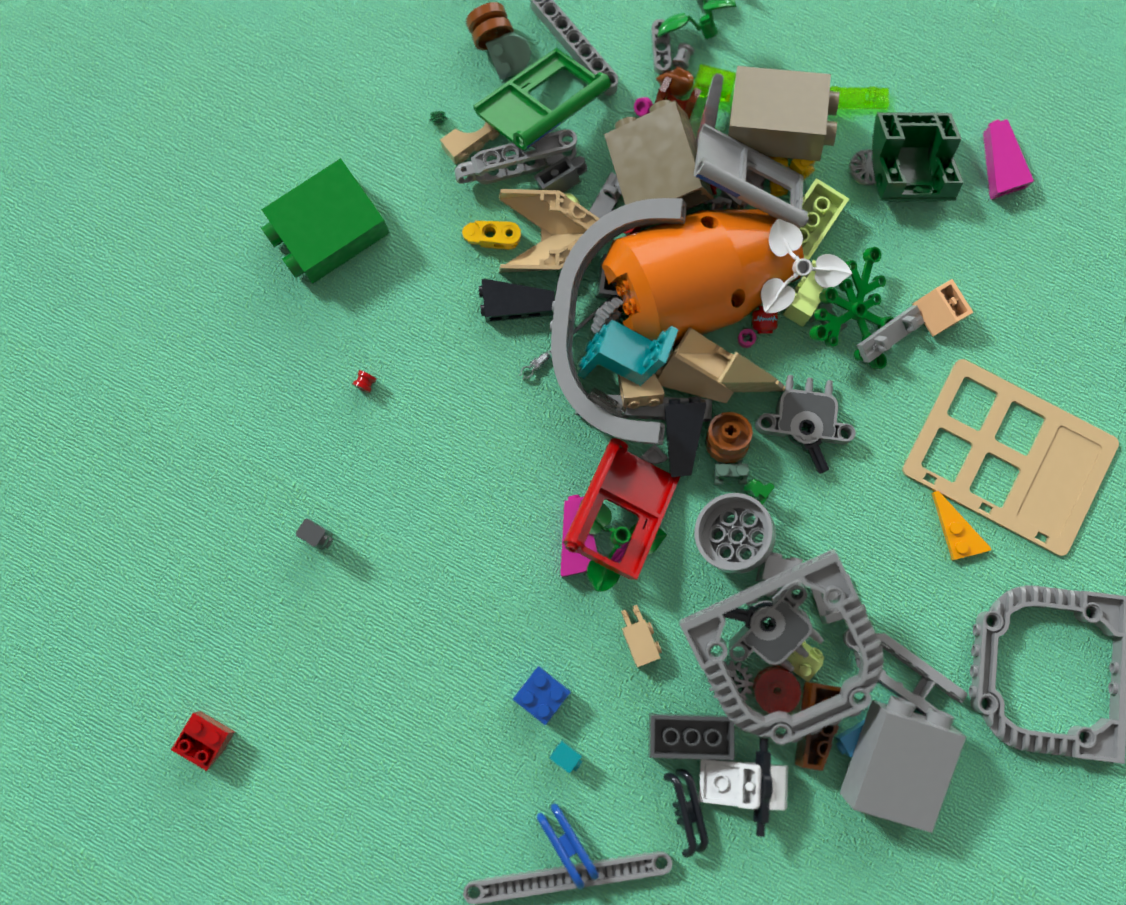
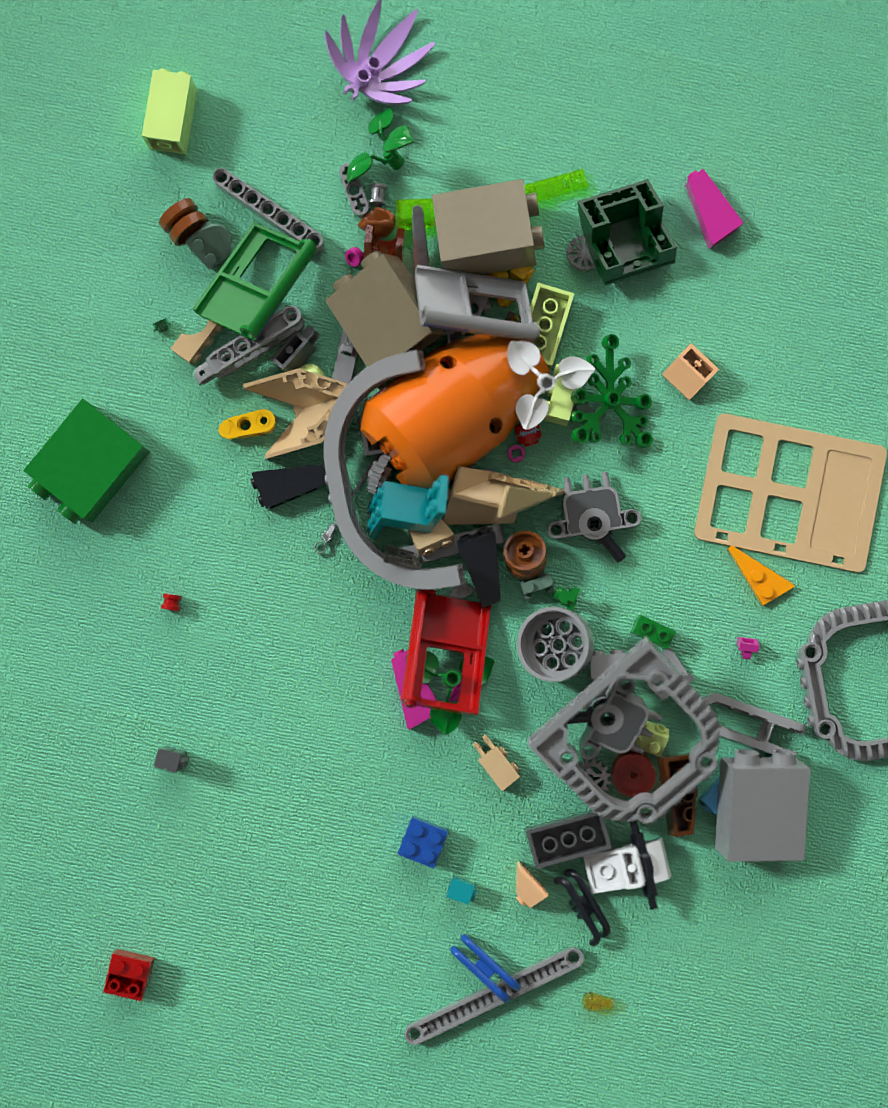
camera: 15 degrees left, 5 degrees up
light grey hinge [857,305,925,363] -> none
none -> light nougat slope [516,861,548,908]
none -> green brick [630,615,676,649]
none -> dark pink tile [736,637,760,660]

